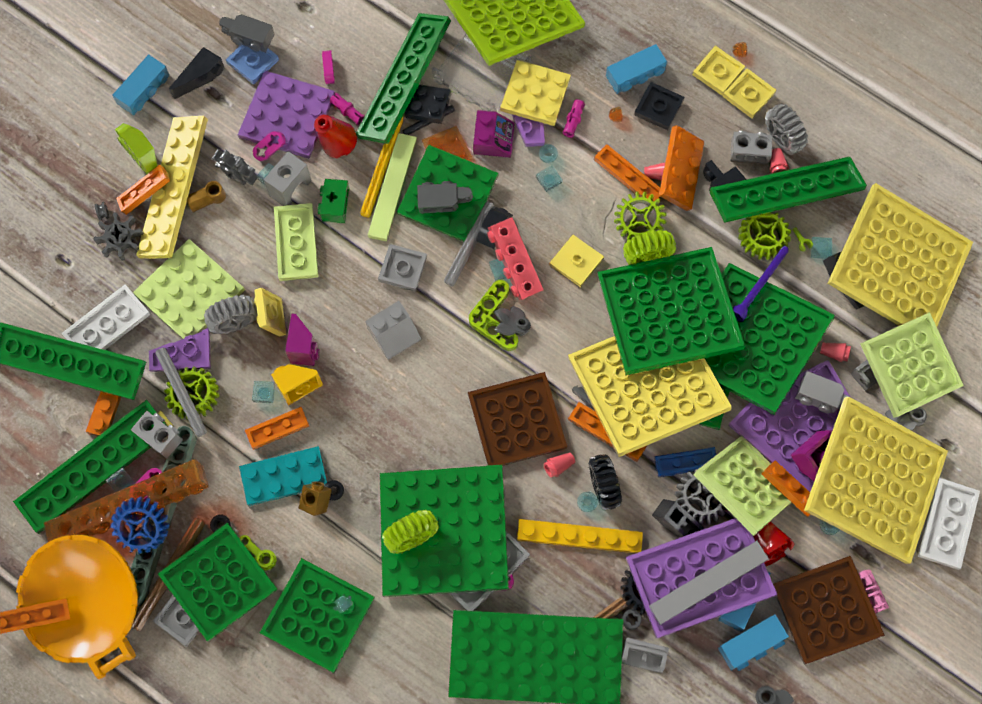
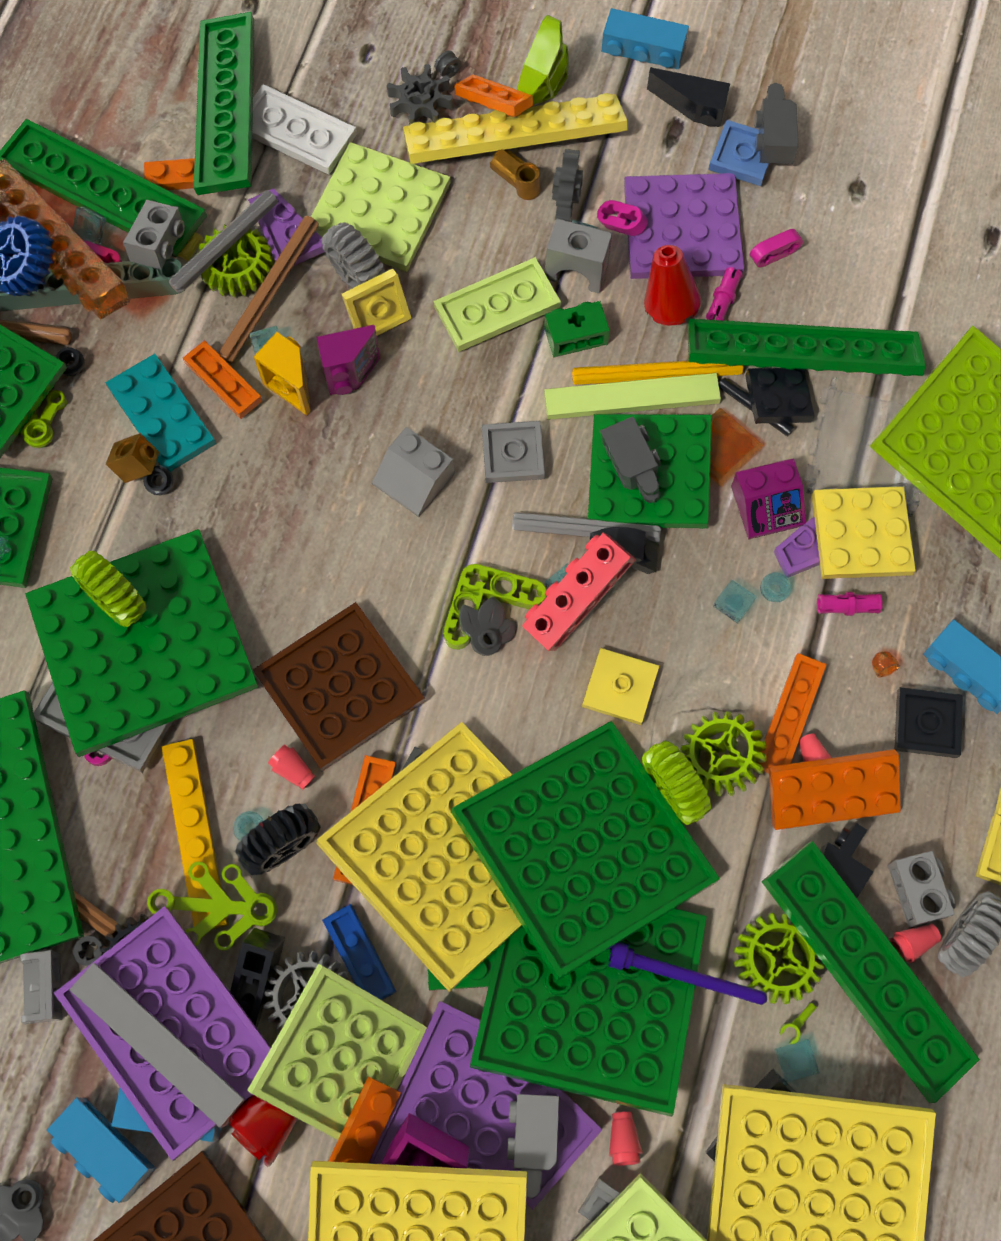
camera: 70 degrees right, 0 degrees up
none -> lime plant [147,861,277,951]
none -> medium nougat axle [218,216,319,363]

